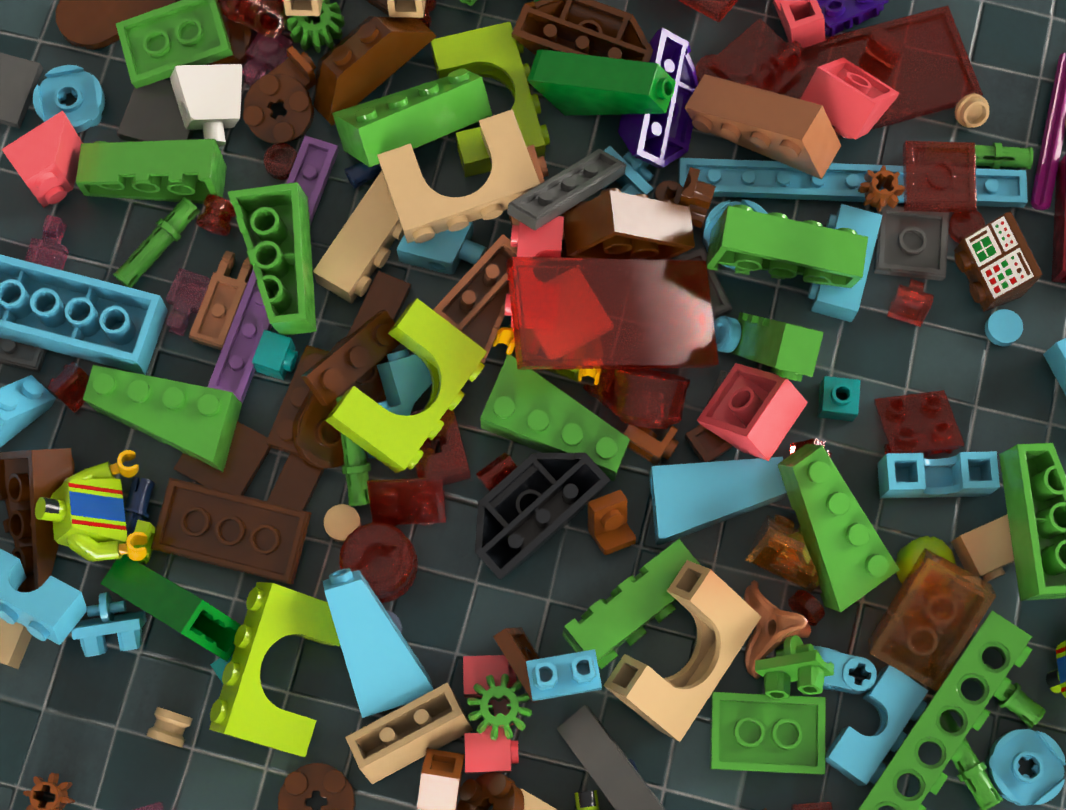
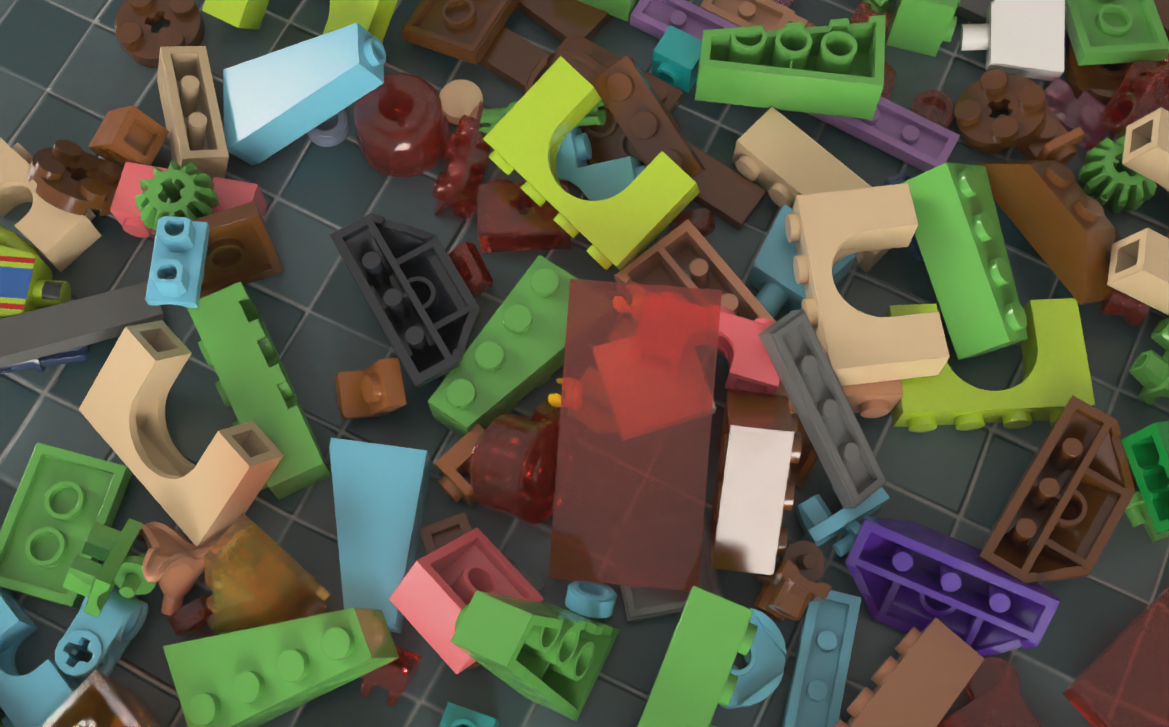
camera: 105 degrees right, 5 degrees down
green slope [527,50,676,116] -> none

